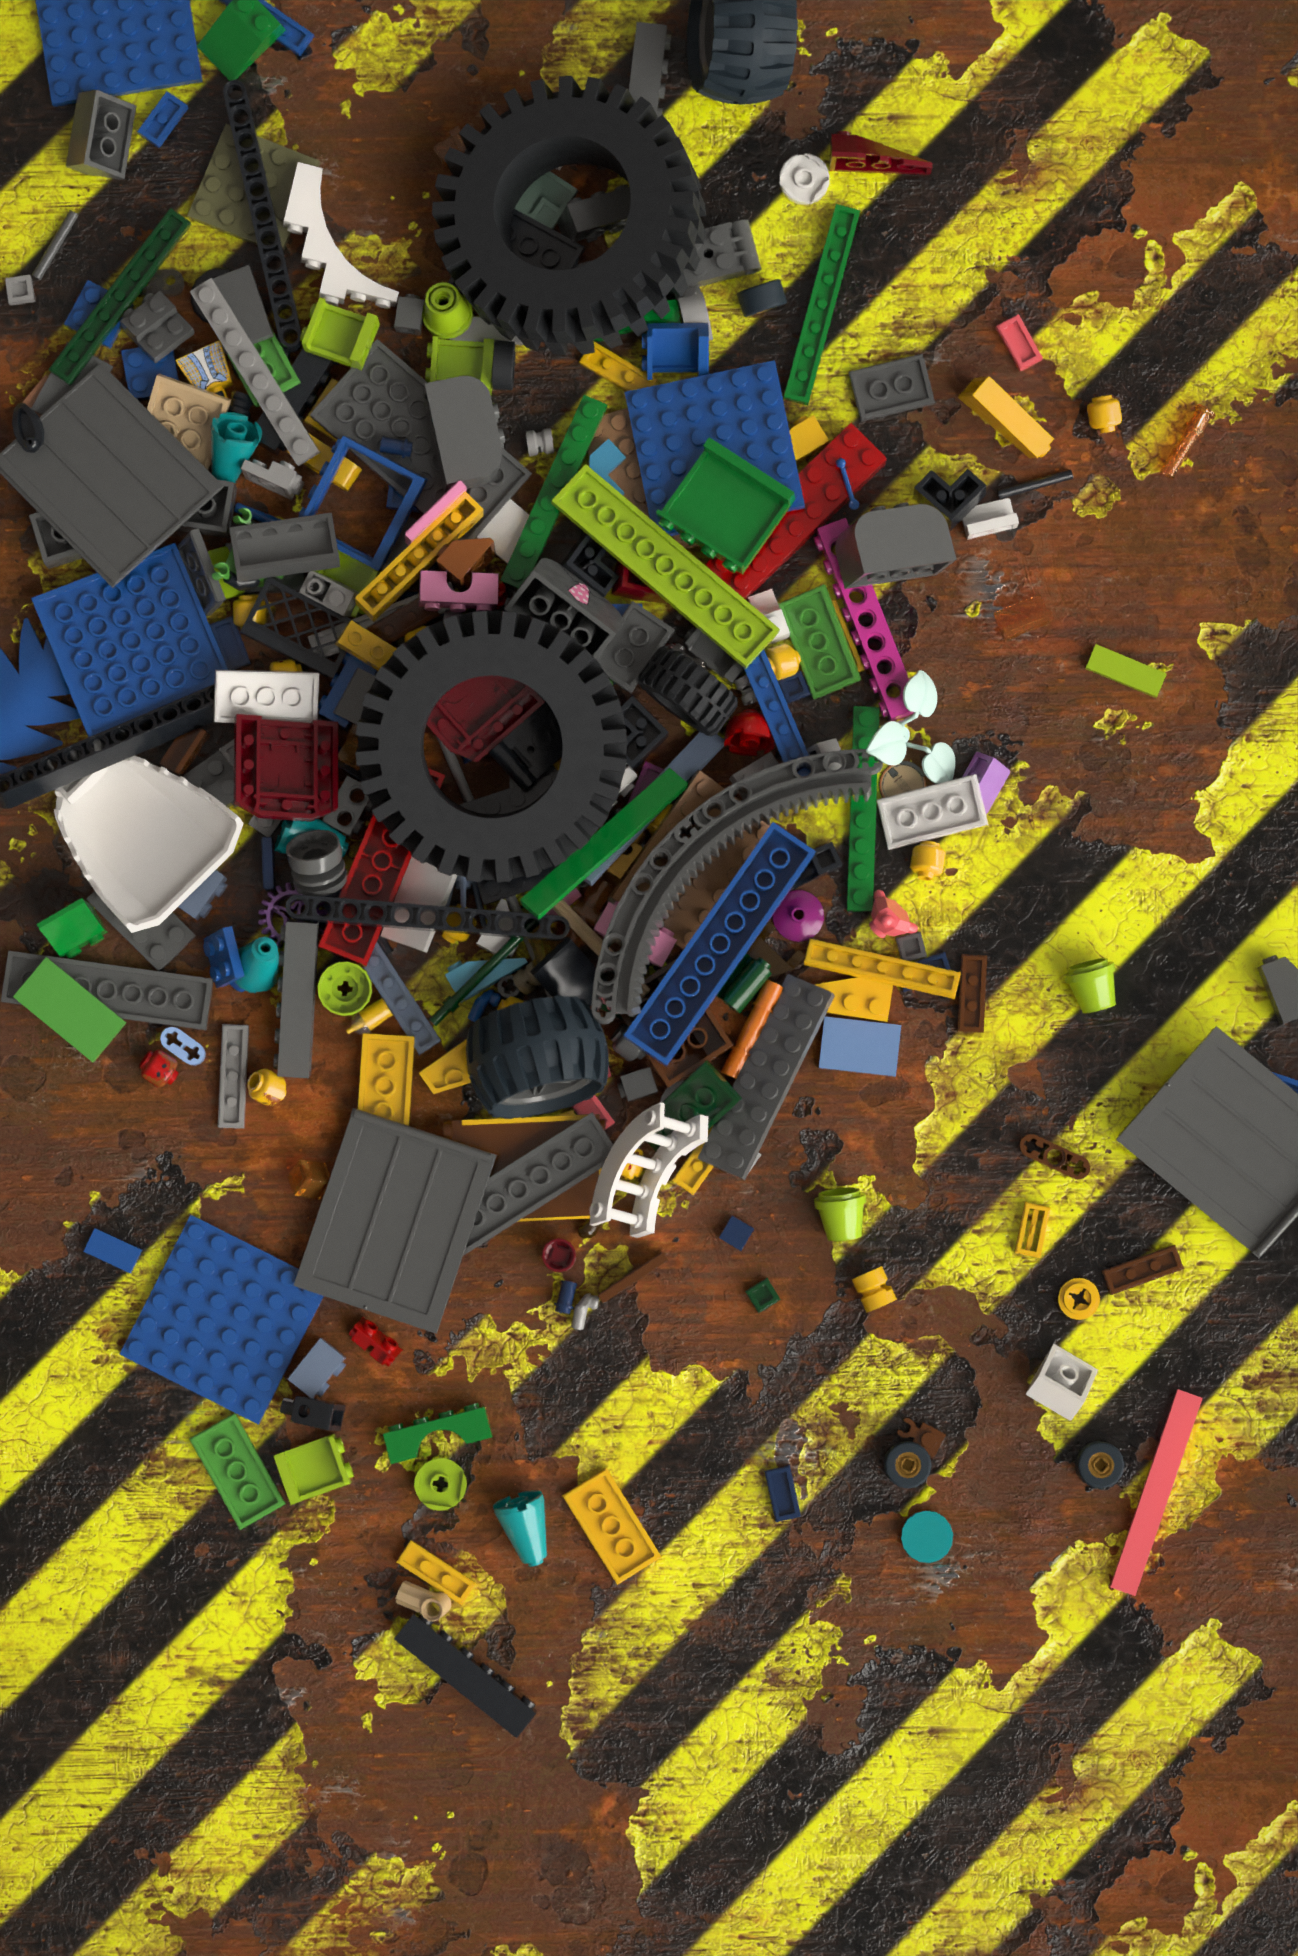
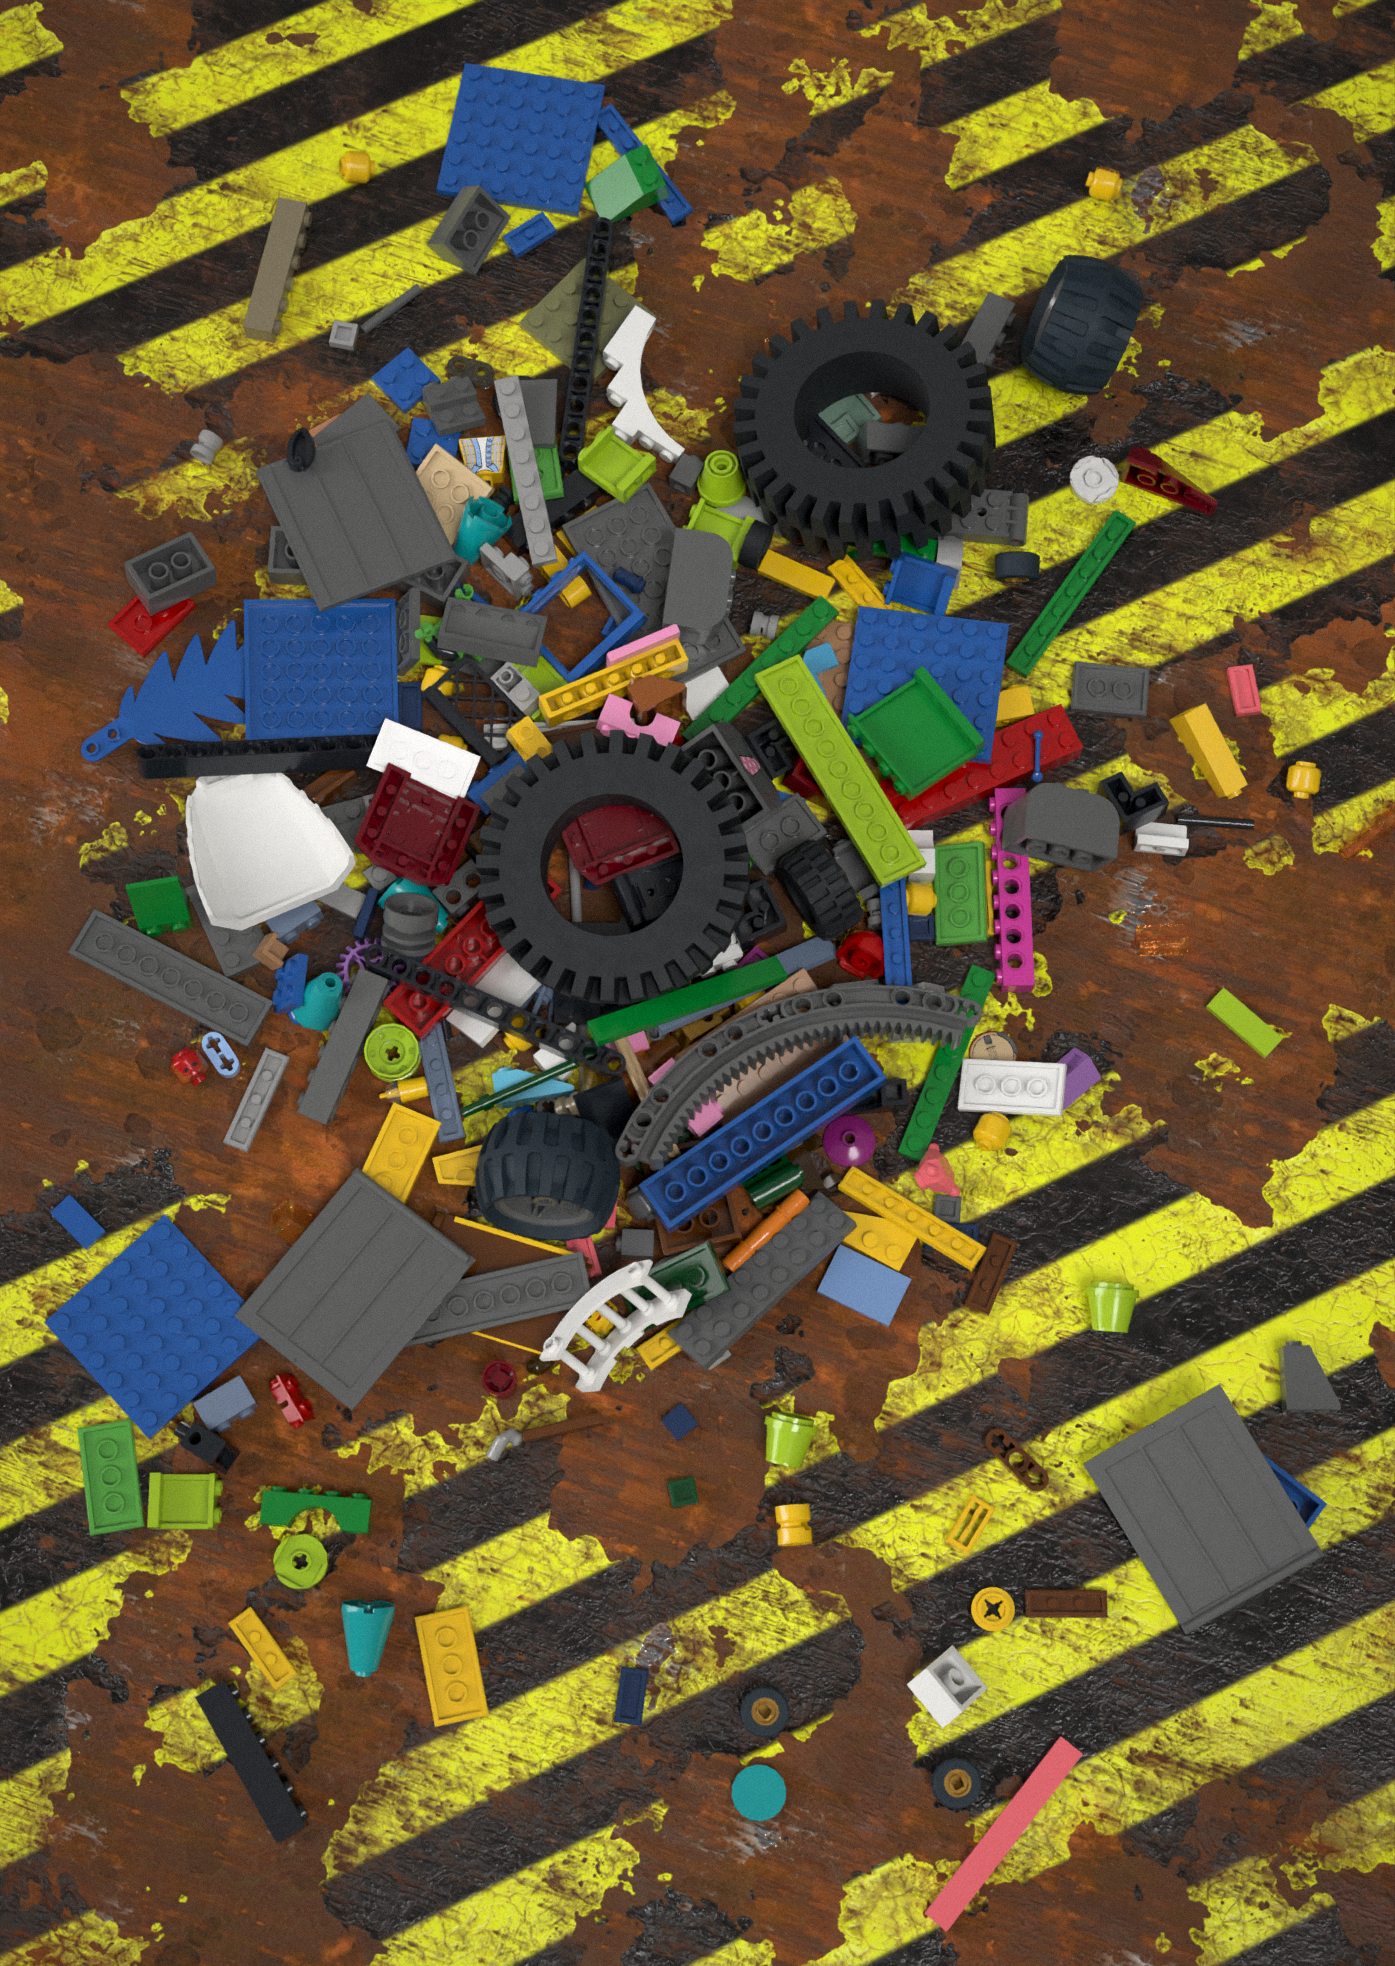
camera: 20 degrees right, 10 degrees down
bright green tile [13,957,126,1063] -> none
dark green tile [48,208,192,386] -> none
yellow head [247,1069,286,1106] -> none
tan piece [396,1581,451,1622] -> none
dark blue pin [554,1280,577,1314] -> none
light aqua plant [866,670,956,784] -> none
reddish brown plate [897,1418,946,1458] -> none
none -> medium nougat panel [252,931,289,970]
none -> light grey tile [314,884,366,920]
none -> yellow tile [757,549,836,600]

